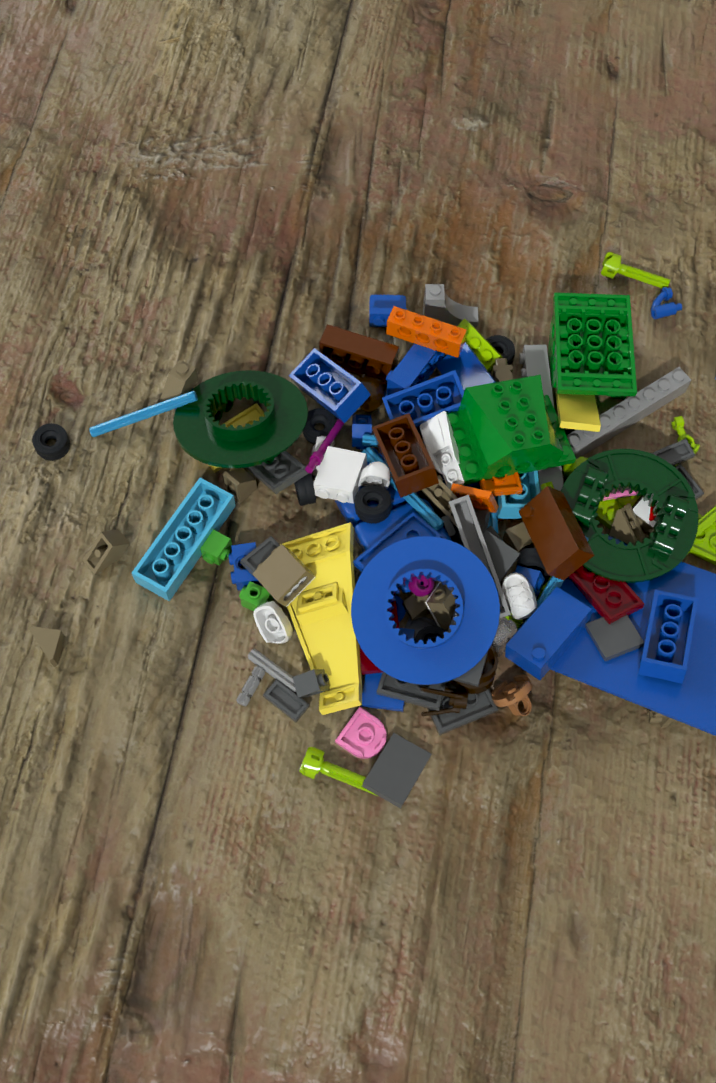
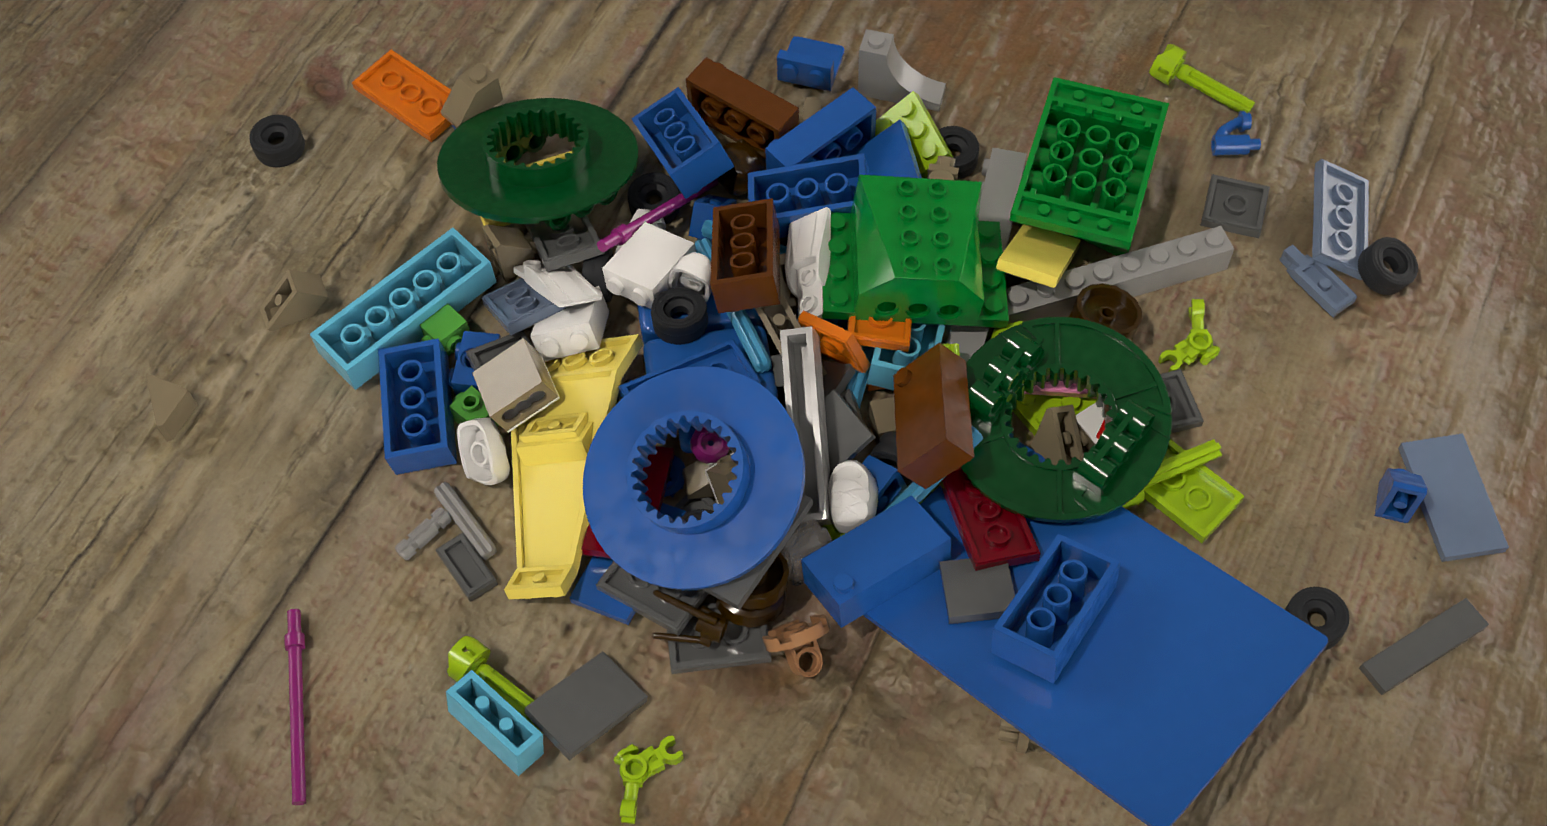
camera: 20 degrees right, 5 degrees down
dark azure axle [89,391,198,437] -> none
dark grey brick [292,669,330,698] -> none
bright pink tile [335,707,387,759] -> none
orange brick [386,306,467,358] -> none
dark grey tile [651,439,695,466] -> none
none -> magenta bar [284,609,306,805]
none -> orange tile [352,49,452,142]
none -> blue brick [378,338,457,475]
none -> medium azure brick [446,670,544,776]
none -> sand blue tile [481,278,566,336]
none -> white piece [513,260,603,307]
none -> white brick [530,286,609,361]
none -> lime piece [614,736,684,824]
none -> dark brown wheel [1069,283,1142,341]
none -> dark grey tile [1200,174,1270,238]

